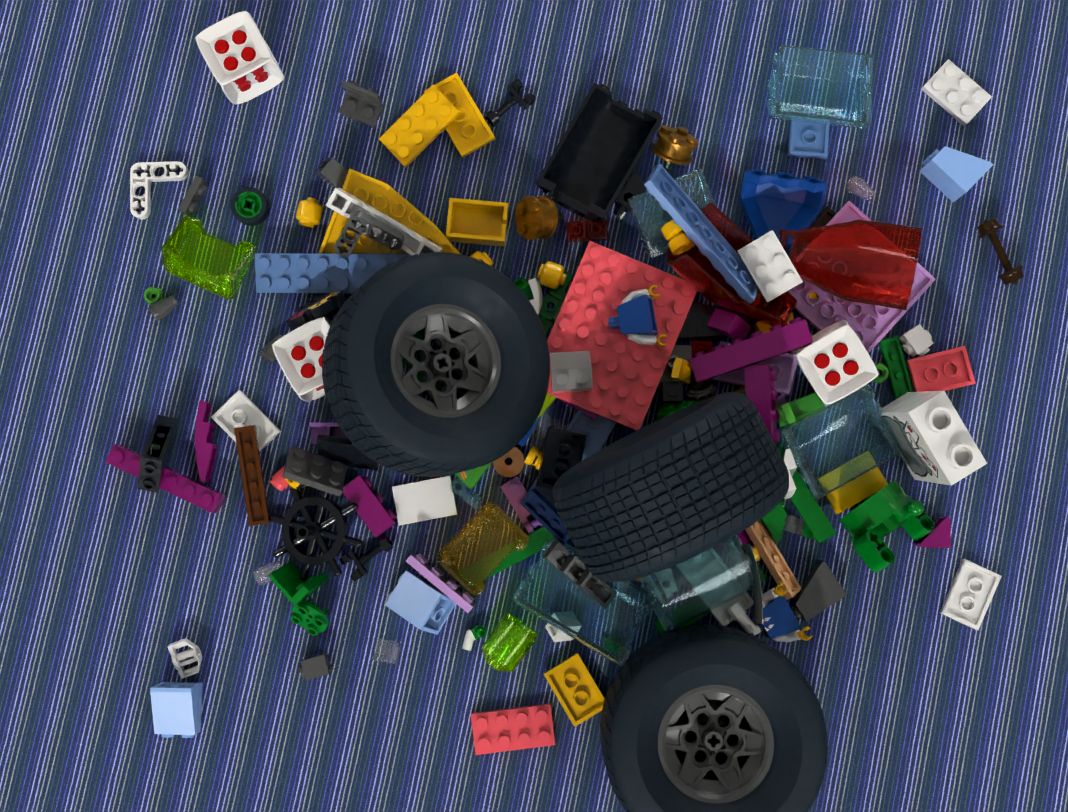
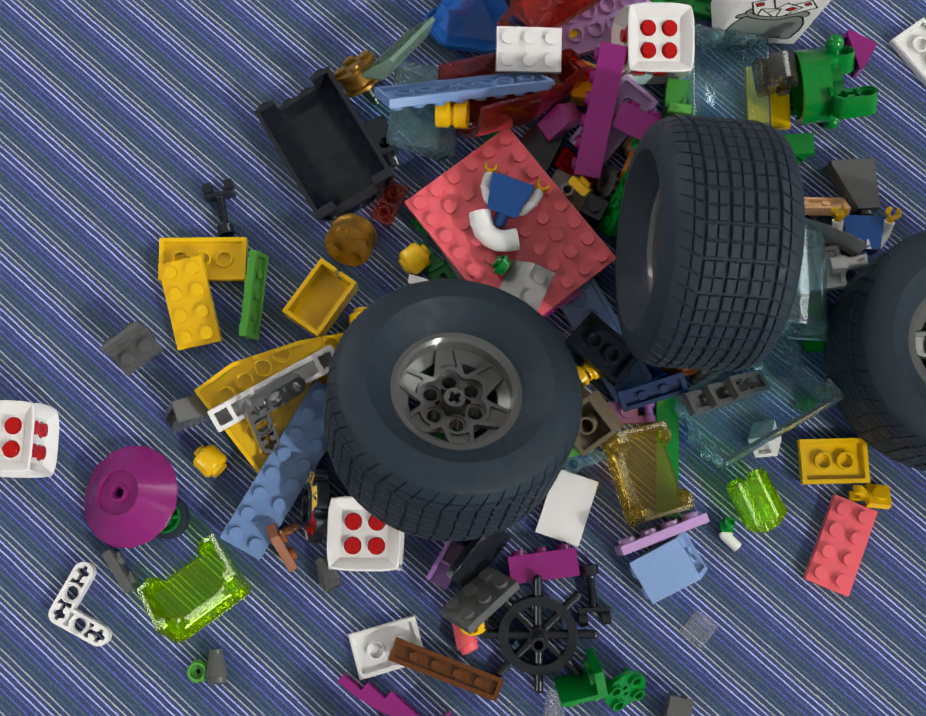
camera: 65 degrees left, 5 degrees down
none -> magenta dish [83,446,178,548]
none -> bright green plate [239,250,269,341]
none -> dark orange plate [266,521,301,572]
none -> sand green slope [362,16,435,80]
none -> white cylinder [469,209,520,252]
none -> green plate [492,254,512,276]
none -> dark tan slope [574,390,624,456]
none -> clear smoke brick [751,51,800,97]
none -> yellow plate [849,483,892,510]

